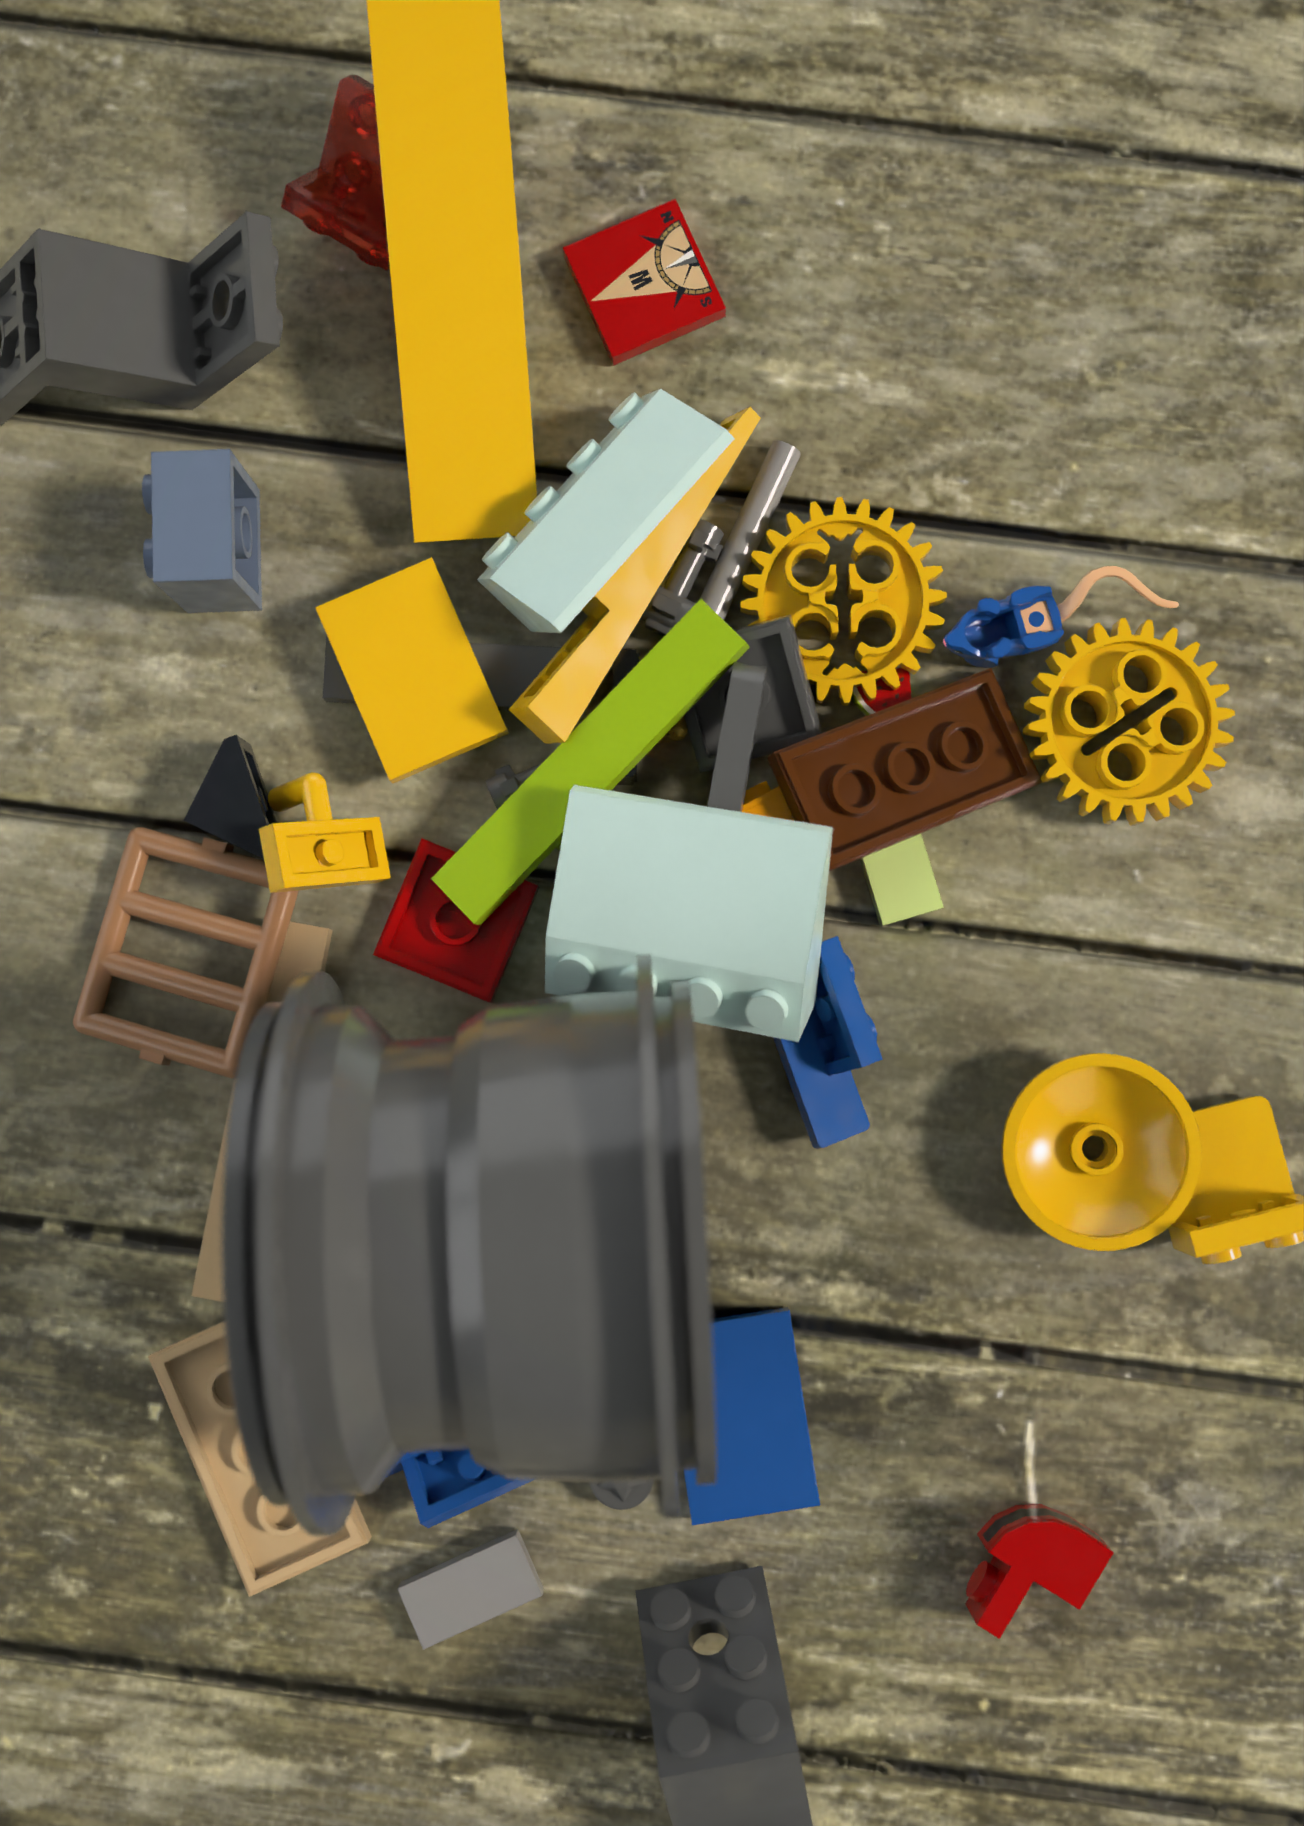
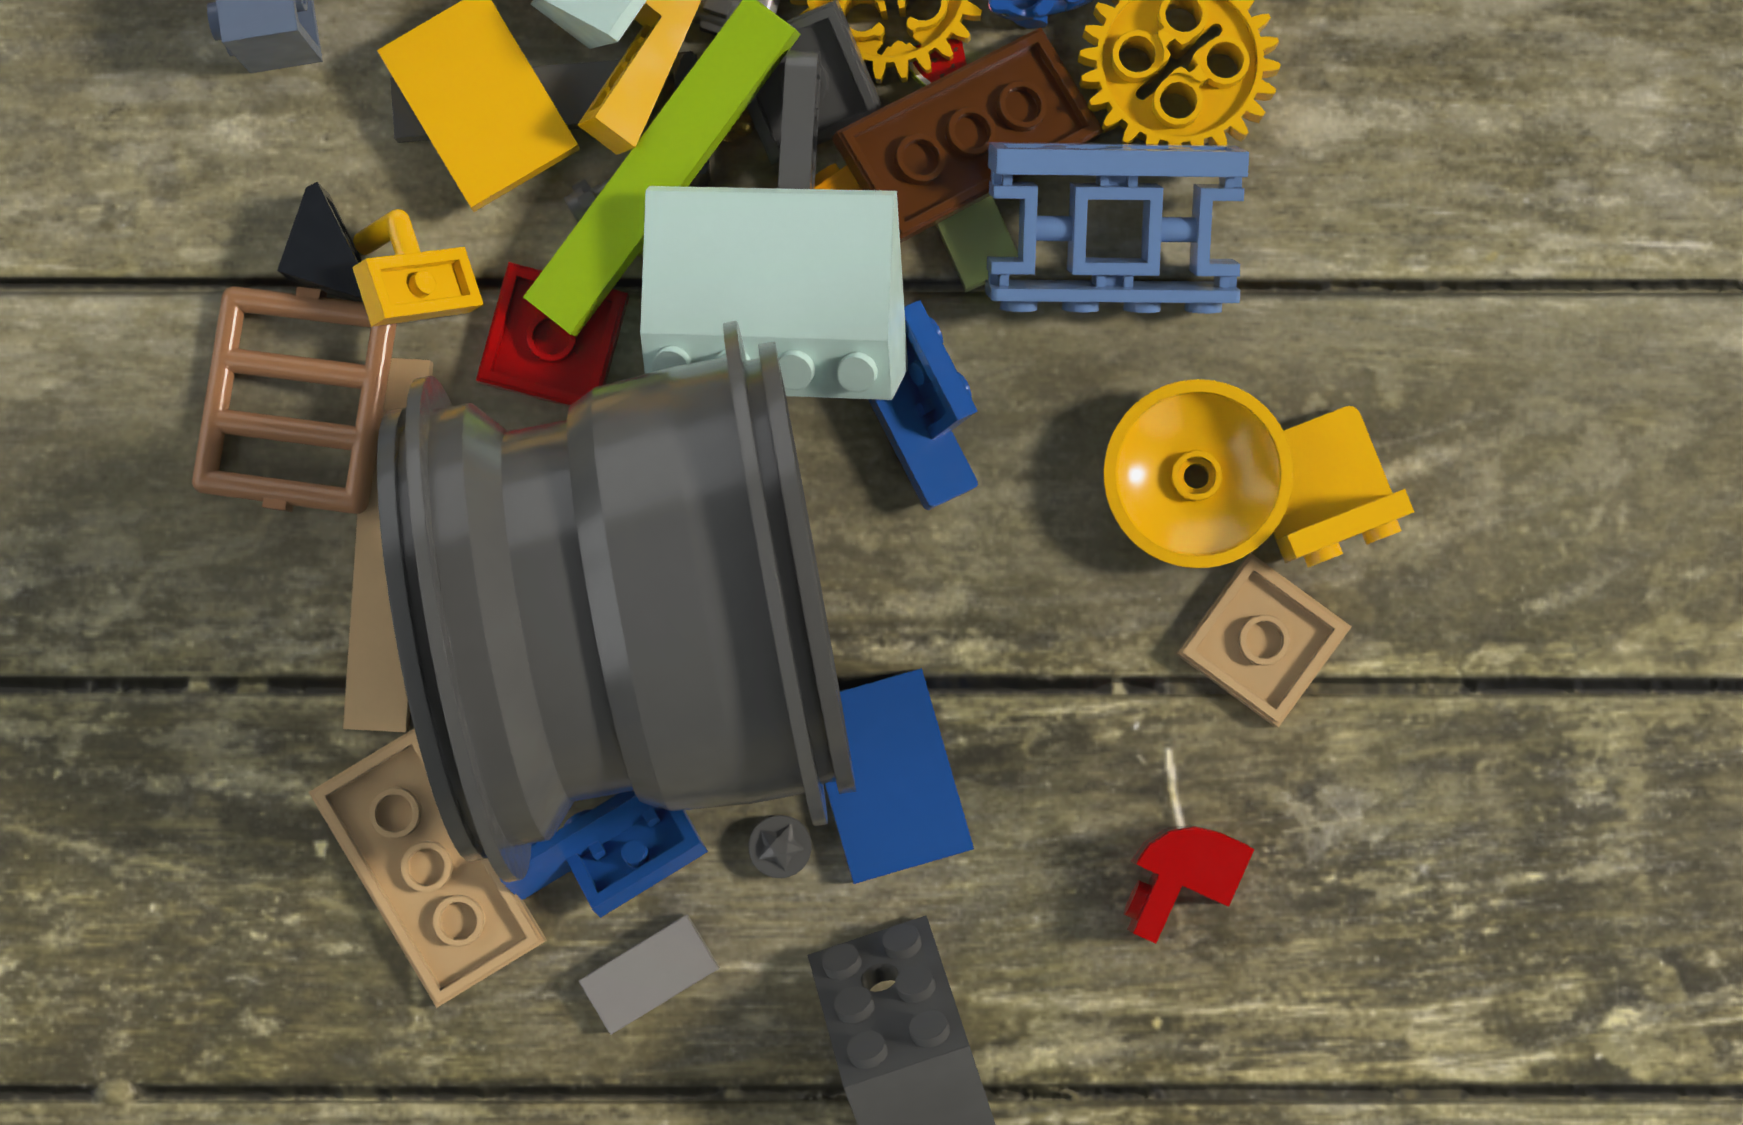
camera: 10 degrees left, 0 degrees up
none -> medium blue fence [985,142,1249,314]
none -> tan tile [1175,553,1352,727]

